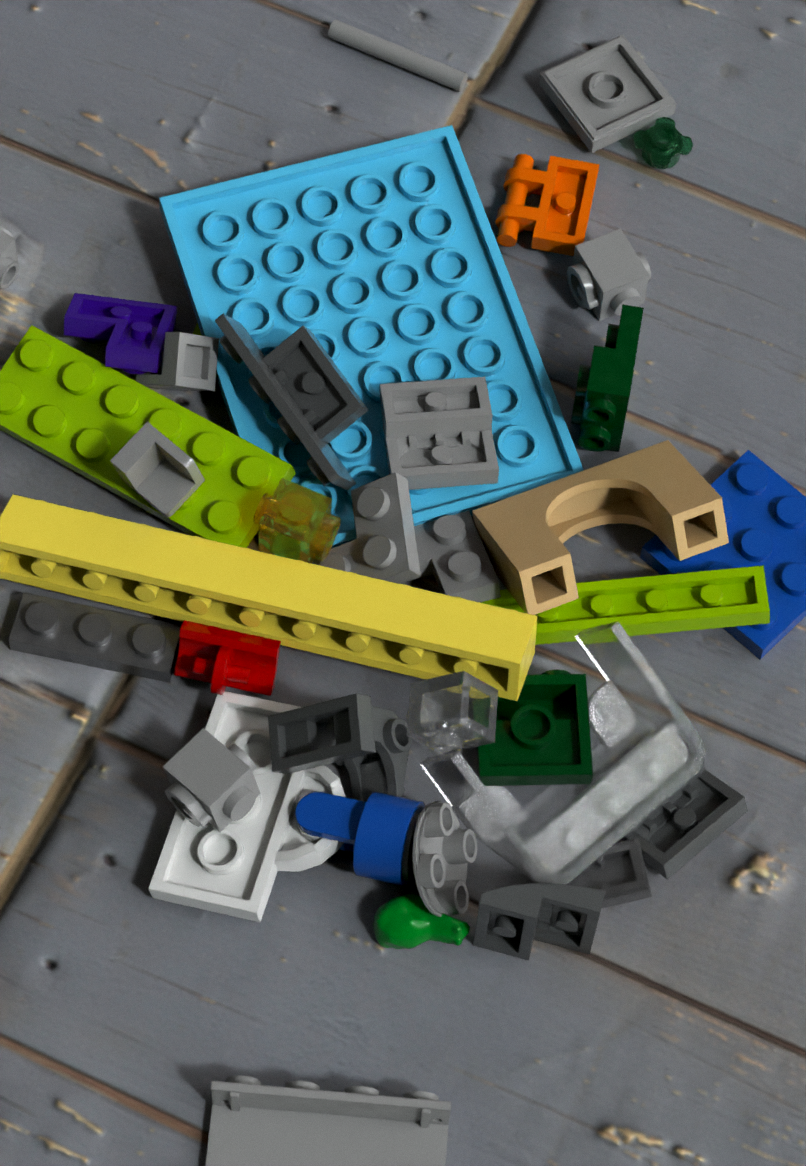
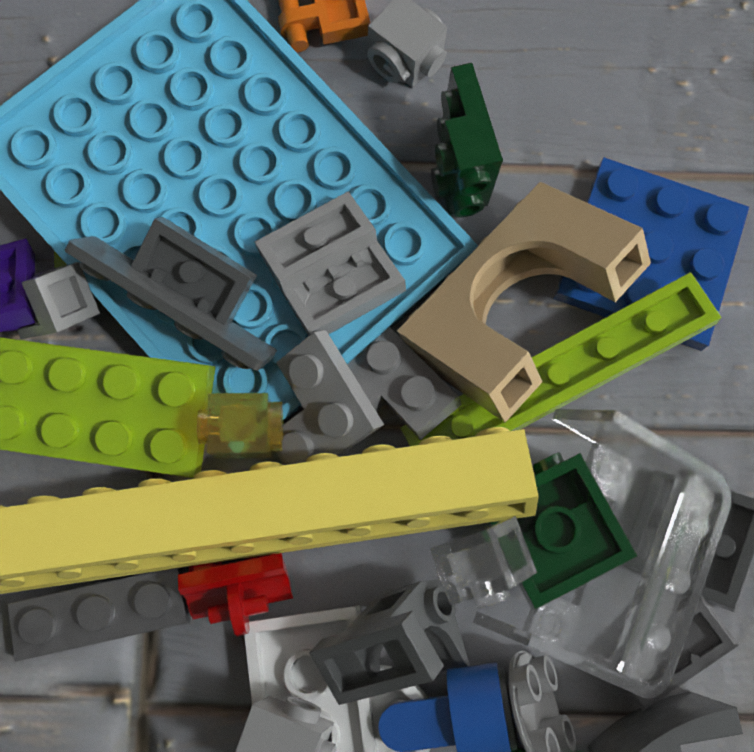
camera: 25 degrees left, 15 degrees up
light grey panel [110,422,205,517] -> none

